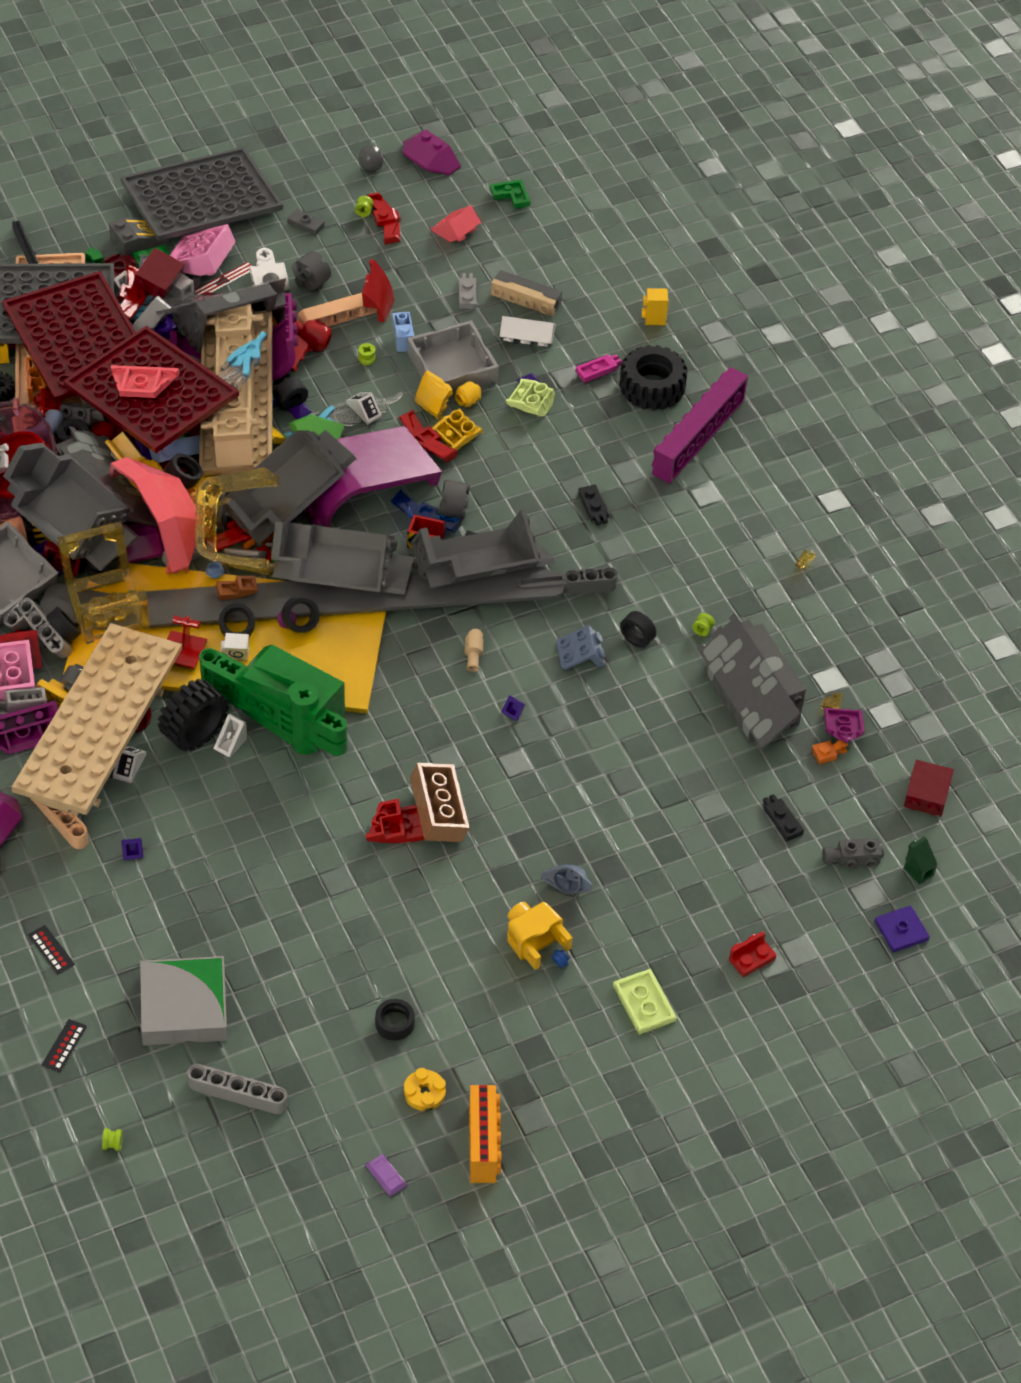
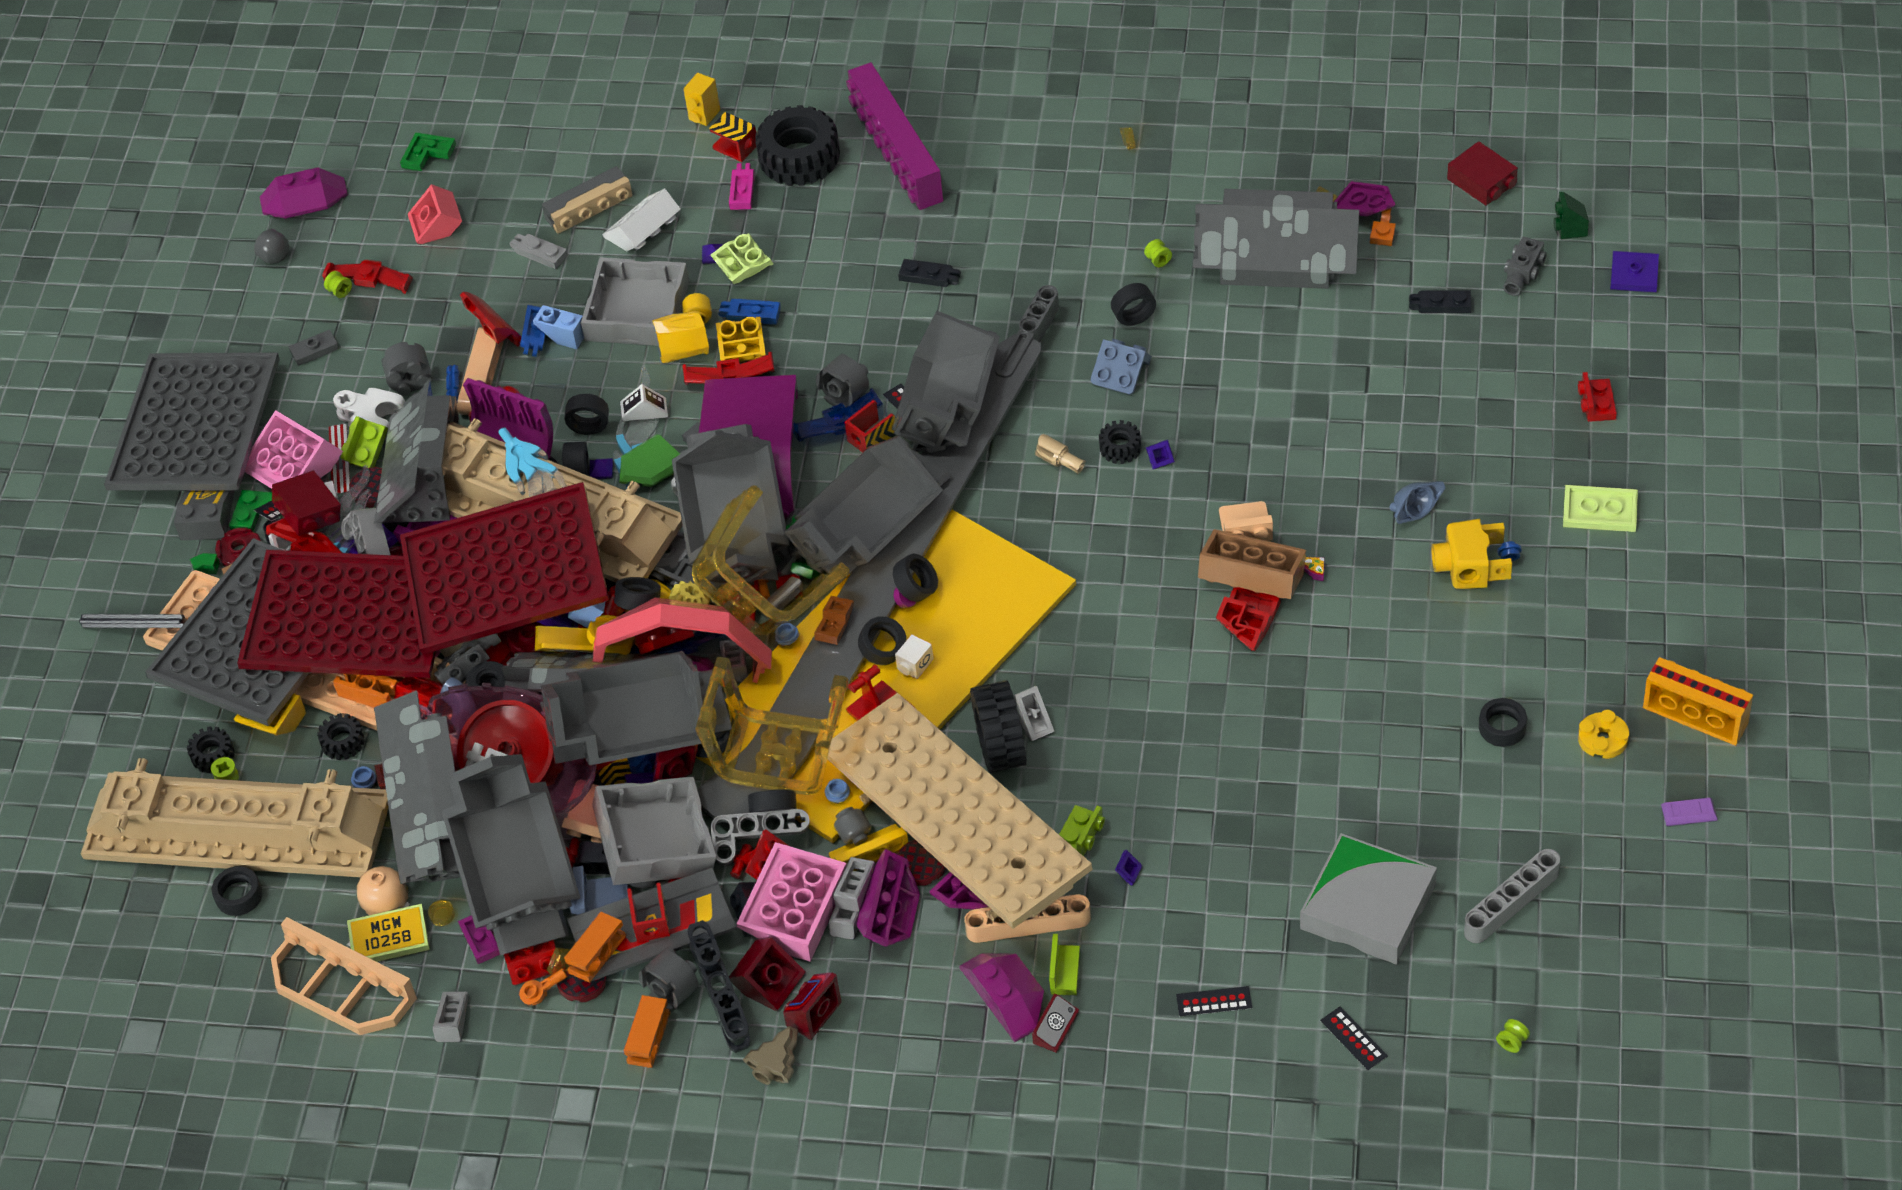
camera: 50 degrees left, 0 degrees up
coral wing [111,365,180,398] -> none
green piece [199,645,347,756] -> none
lime wheel [358,343,376,365] -> none
none -> lime bracket [340,416,388,469]
none -> blue axle [446,365,459,403]
none -> blue hinge [520,305,545,357]
none -> black tyre [564,394,609,435]
none -> piece [709,112,756,162]
none -> blue hinge [718,299,781,325]
none -> lime panel [1049,934,1080,996]
none -> lime bracket [1059,805,1105,856]
none -> black tyre [1099,420,1141,464]
none -> light nougat bracket [1219,501,1273,541]
none -> tile [1304,557,1324,581]

